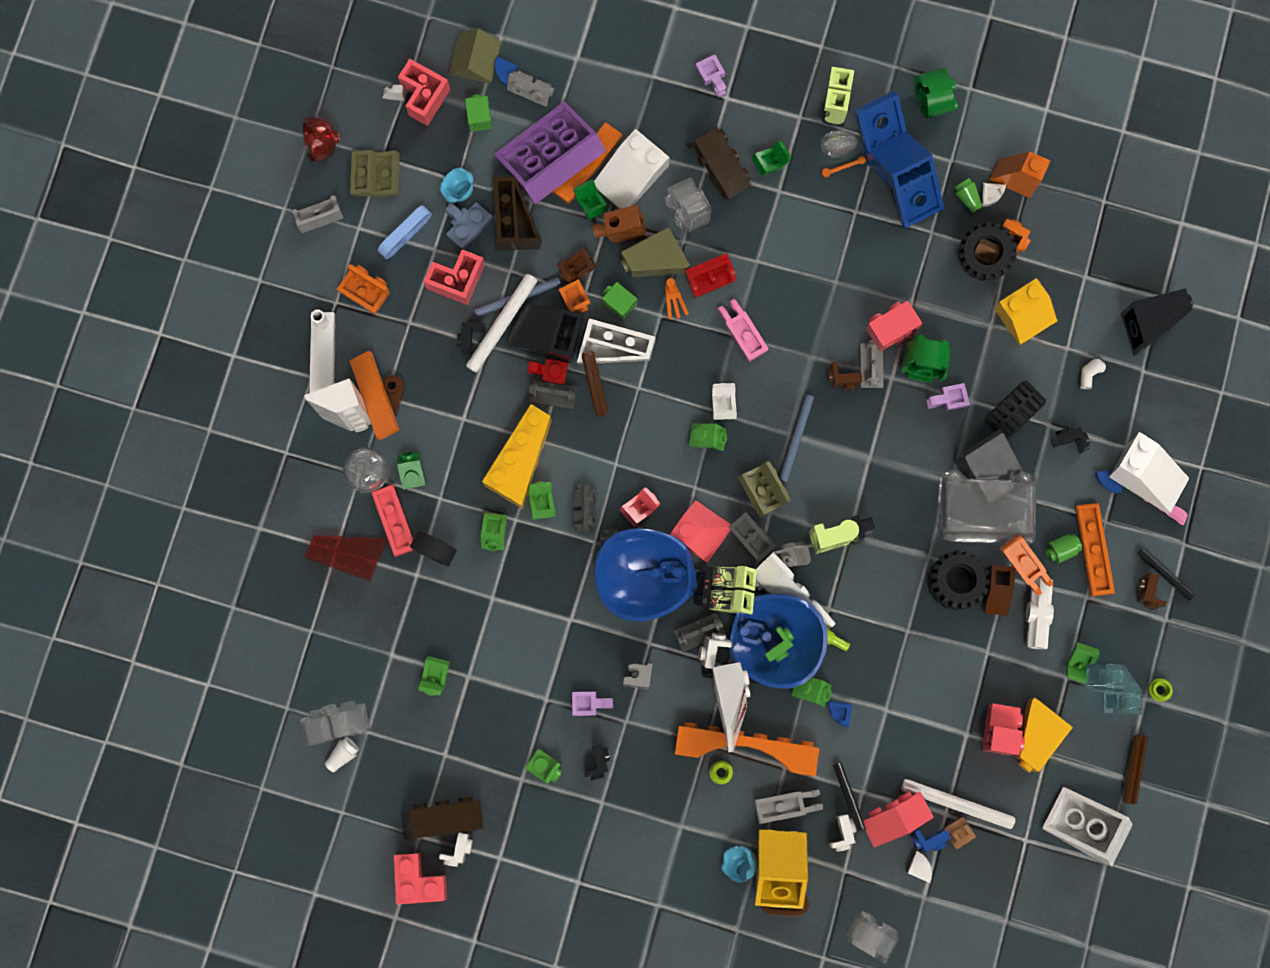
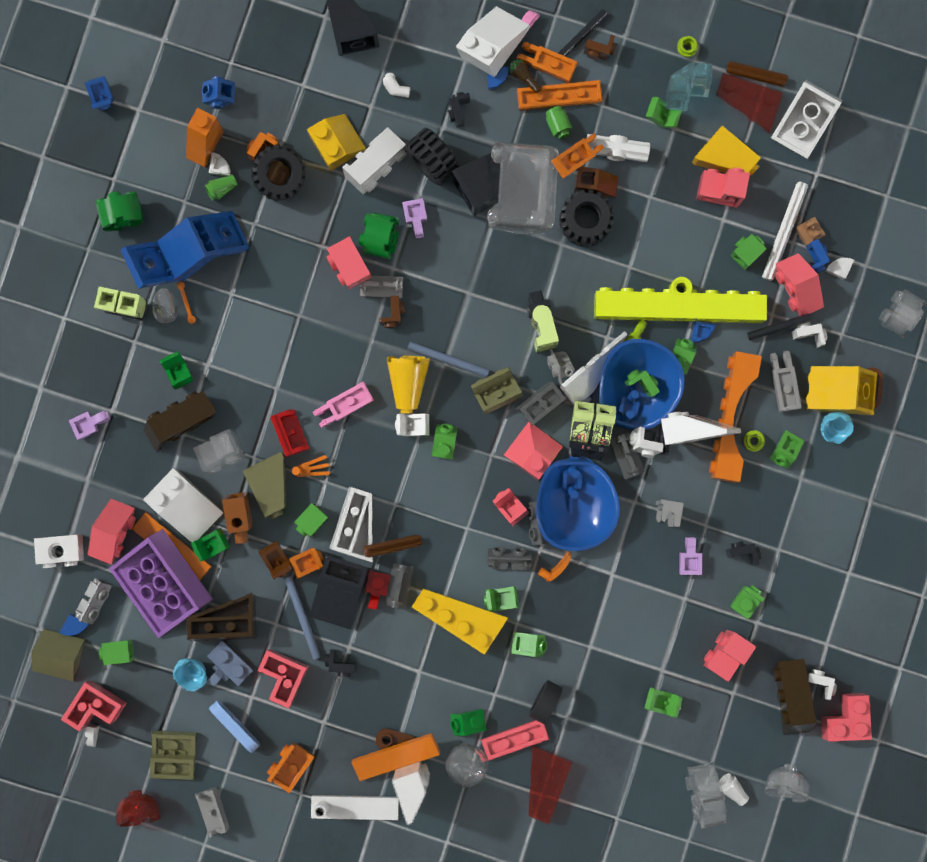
camera: 90 degrees left, 5 degrees up
white axle [467,274,537,372] -> none
none -> white brick [34,535,84,568]
none -> blue bracket [84,75,114,111]
none -> coral brick [88,499,136,565]
none -> blue brick [202,77,235,109]
none -> white wedge [342,127,407,195]
none -> yellow cone [387,356,430,413]
none -> dark brown piece [509,59,541,93]
none -> orange hinge [516,42,578,83]
none -> orange piece [538,551,571,582]
none -> neon yellow hinge [594,277,767,323]
none -> coral brick [703,630,756,682]
none -> clear red wing [716,73,783,134]
none -> bright green brick [730,234,767,270]
none -> clear cylinder [765,764,809,803]
none -> bright green bracket [769,430,804,468]

